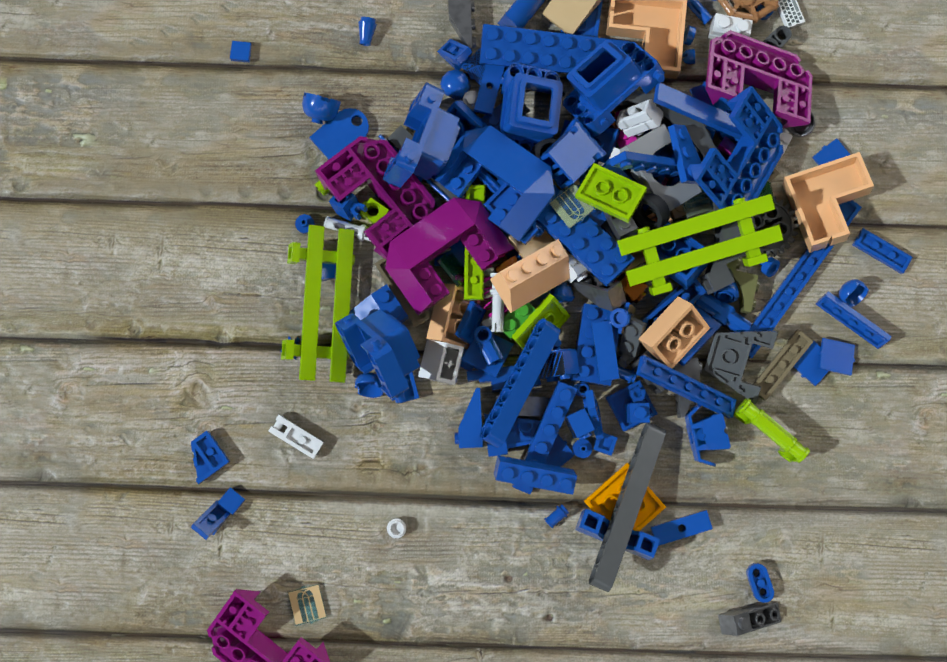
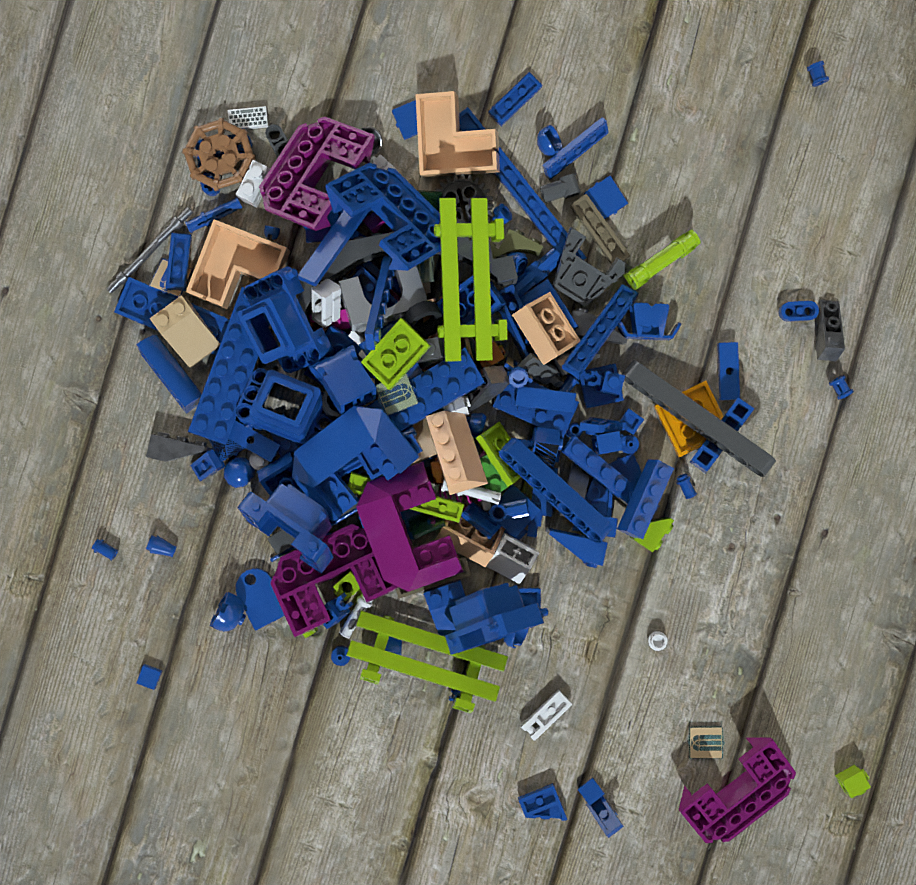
camera: 75 degrees left, 5 degrees up
blue wing [668,124,701,184] -> none
blue tile [683,25,696,46] -> none
blue piece [818,338,855,376] -> none
none -> dark grey piece [540,174,581,203]
none -> lime slope [630,517,674,552]
none -> blue bush [829,375,854,400]

